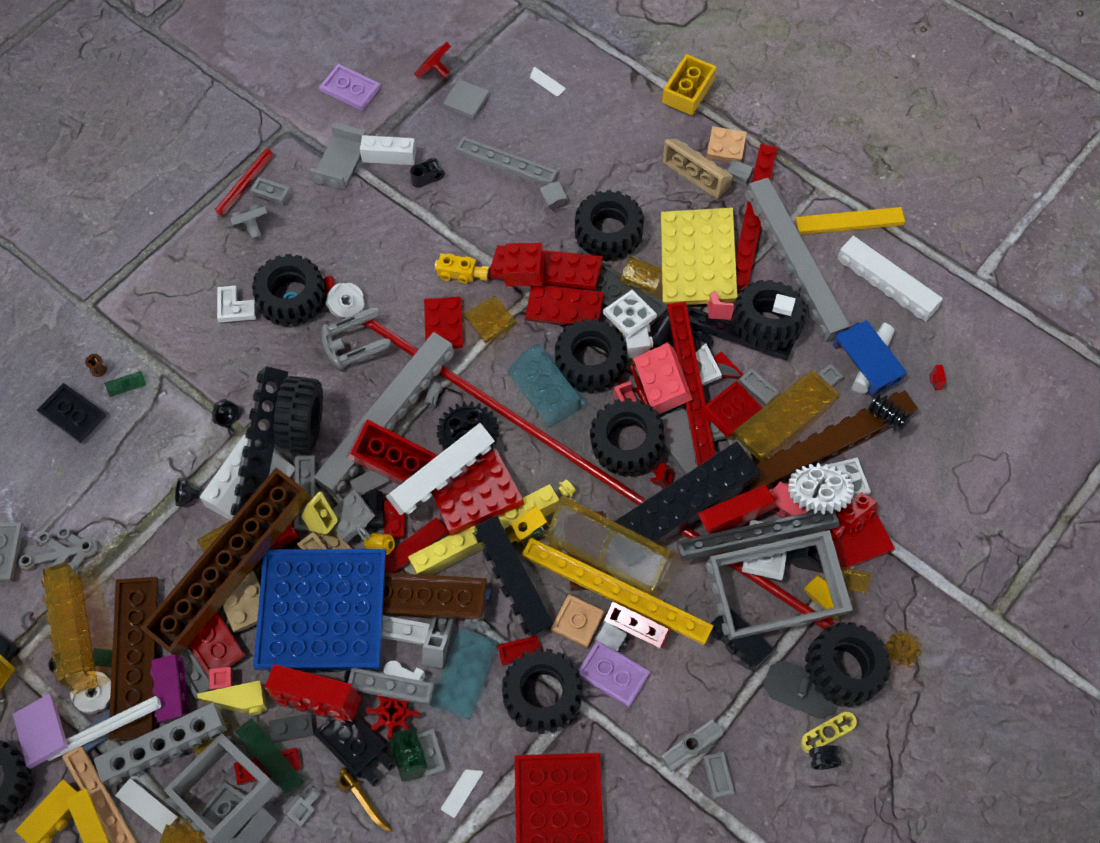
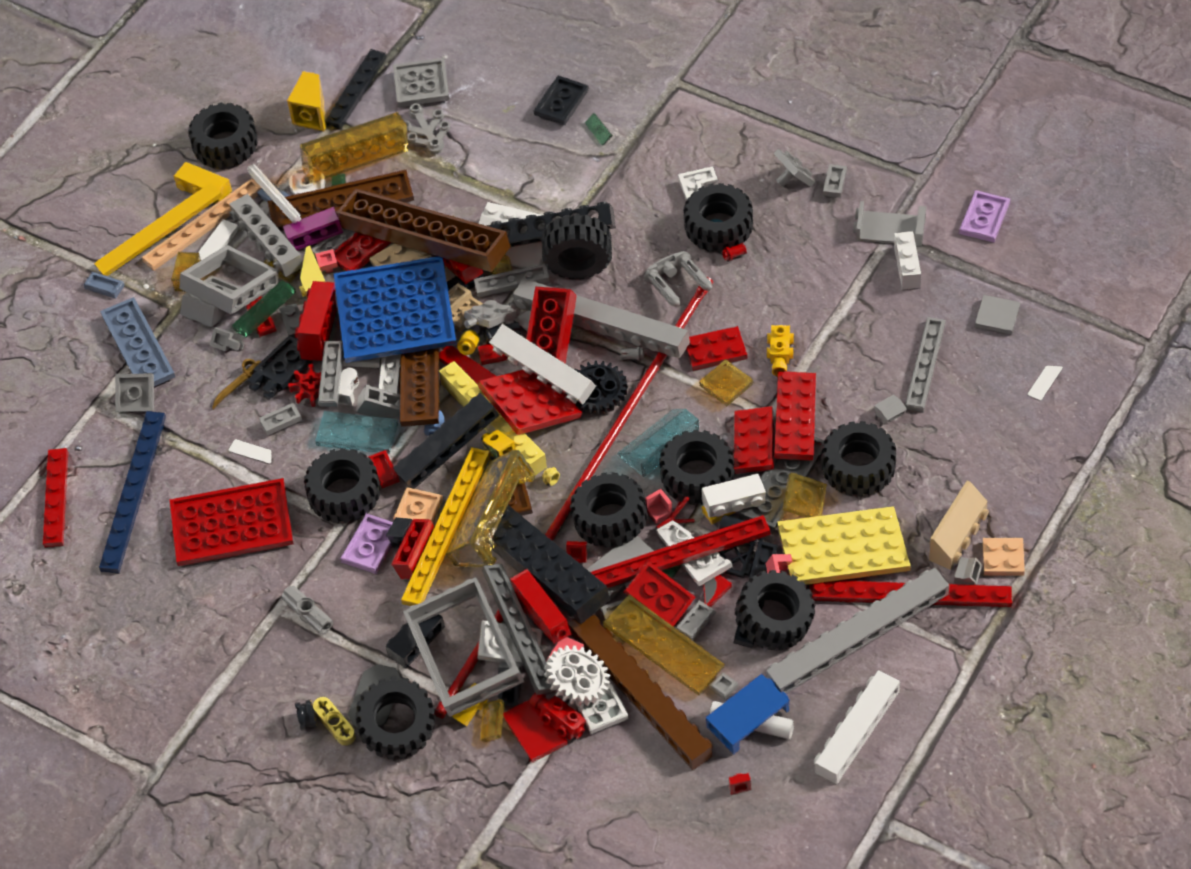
camera: 85 degrees right, 10 degrees down
lavender tile [13,693,68,769] -> none
reddish brown bush [85,354,107,377] -> none
black piece [175,478,199,506] -> none
black piece [211,399,239,427] -> none
red axle [215,148,273,216] -> none
light yellow slope [301,492,338,535] -> none
white plate [326,283,364,319] -> none
clear green brick [390,728,428,782] -> none
black piece [410,158,445,188] -> none
red tile [413,41,451,79] -> none
light grey plant [463,613,490,633] -> none
red brick [502,242,545,286] -> none
white piece [603,290,657,338] -> none
coral brick [633,343,693,414] -> none
yellow brick [662,54,717,116] -> none
light grey tile [703,752,735,800] -> none
white tile [772,294,795,316] -> none
yellow tile [795,207,905,235] -> none
black piece [868,391,913,432] -> none
clear yellow gear [886,631,922,666] -> none

